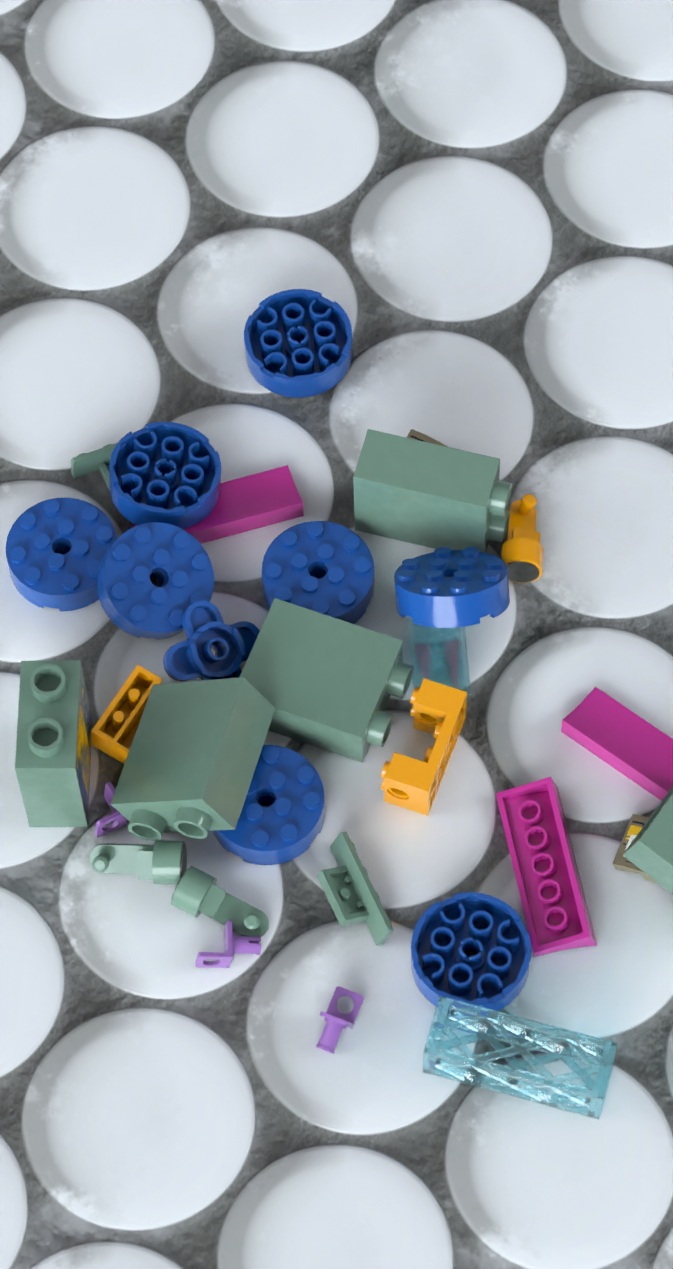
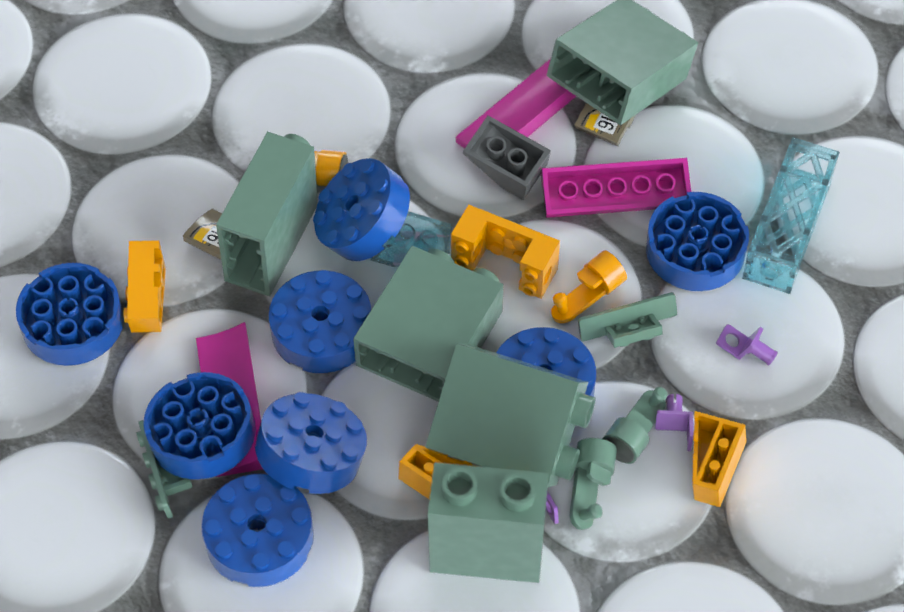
camera: 85 degrees left, 5 degrees down
blue plant [163,600,260,682] -> none
none -> light orange wedge [124,240,166,333]
none -> dark grey slope [463,115,551,200]
none -> light orange piece [551,250,627,323]
none -> light orange wedge [692,411,746,507]

